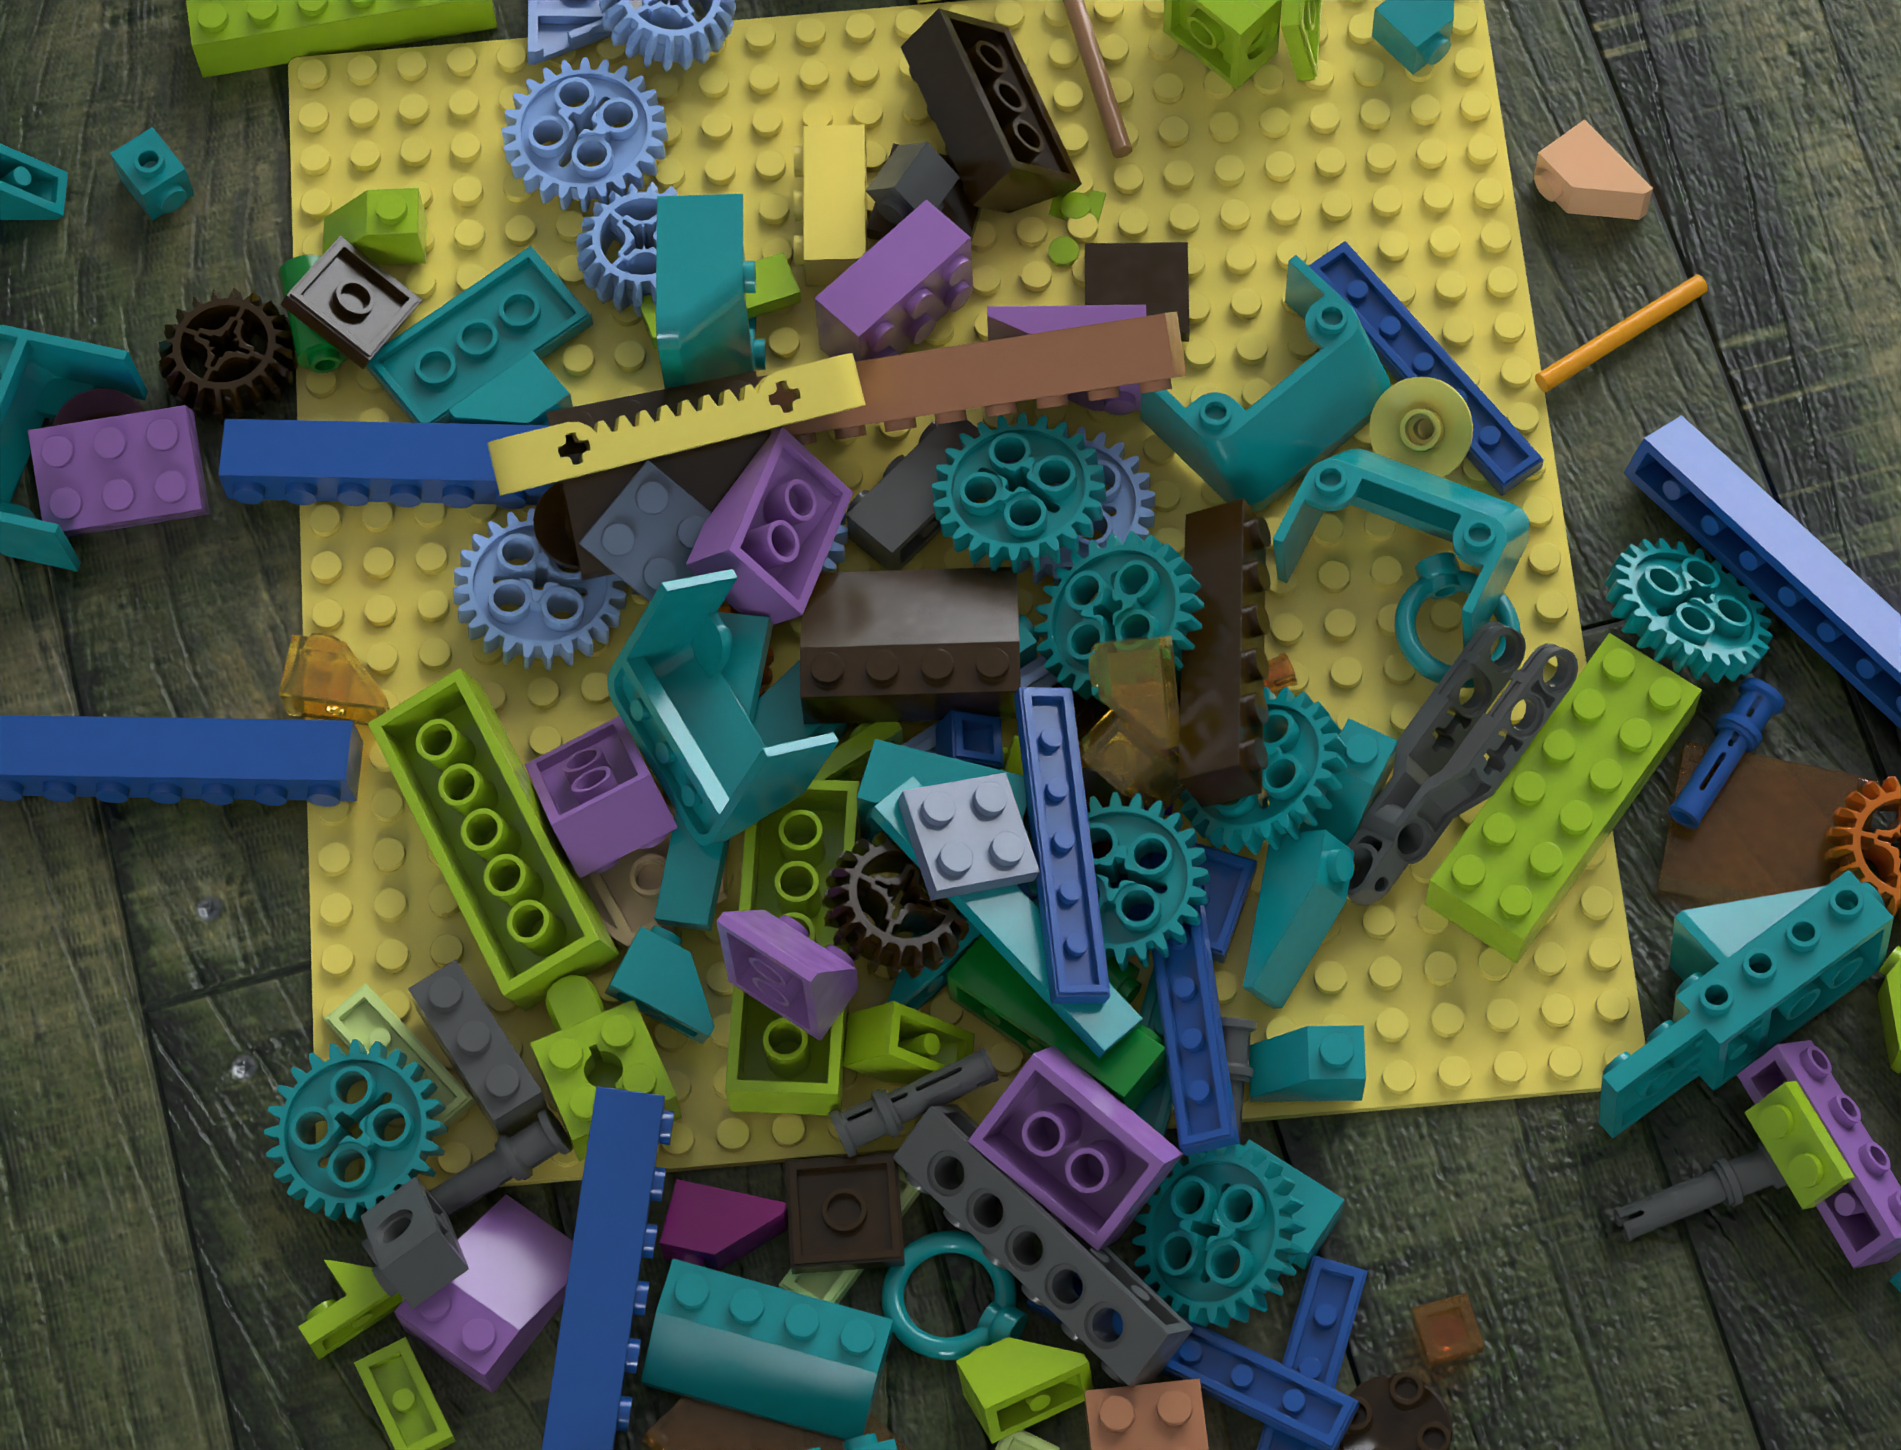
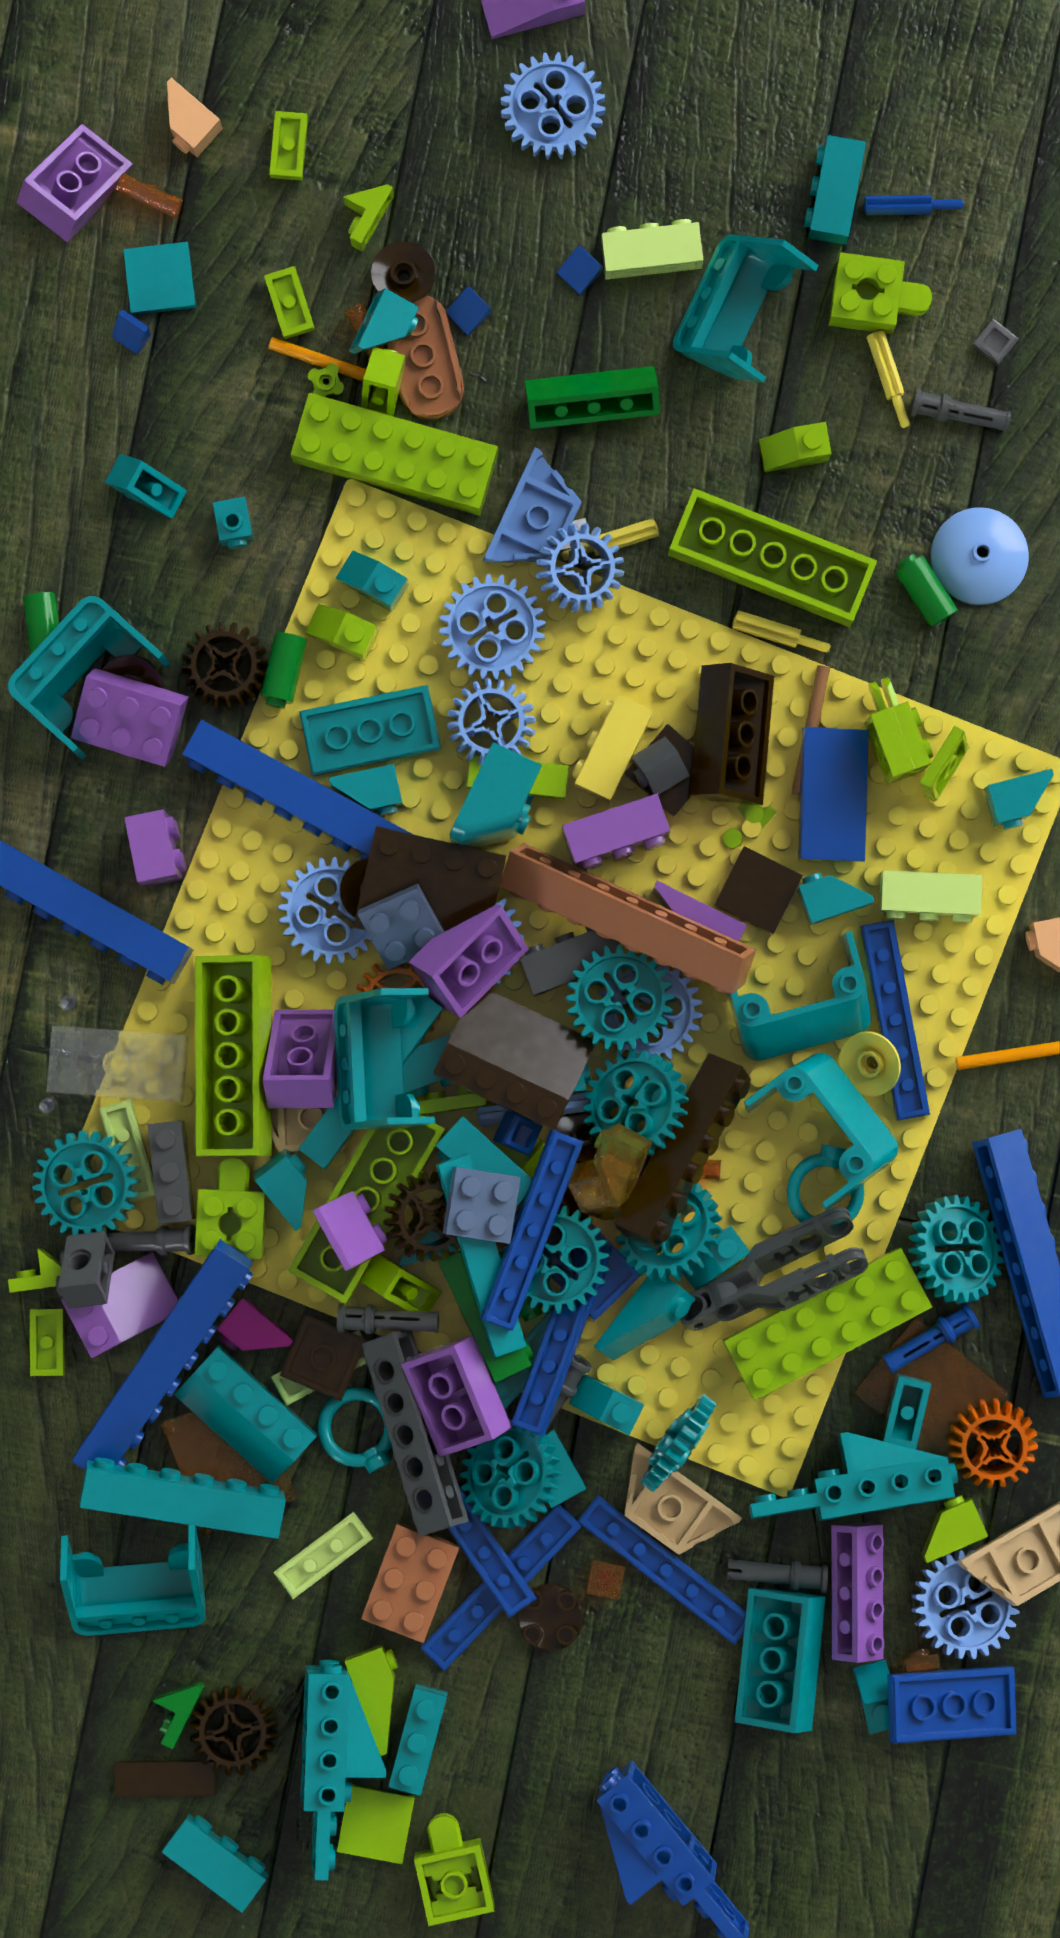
camera: 25 degrees right, 20 degrees up
clear yellow slope [279,633,390,726] -> none
tile [280,236,422,369] -> none
light yellow gear [487,353,866,496] -> none
lime slope [956,1337,1094,1444] -> none
lime plate [1744,1081,1855,1209] -> none
none -> clear brick [46,1026,189,1103]
none -> medium lavender brick [124,809,187,888]
none -> teal slope [336,550,409,613]
none -> blue tile [577,1494,746,1645]
none -> tan wing [624,1443,742,1555]
none -> teal gear [640,1394,717,1492]
none -> teal slope [735,1588,826,1733]
none -> teal slope [797,872,875,926]
none -> blue tile [798,727,869,862]
none -> yellowish green brick [878,870,983,923]
none -> teal slope [883,1373,932,1449]

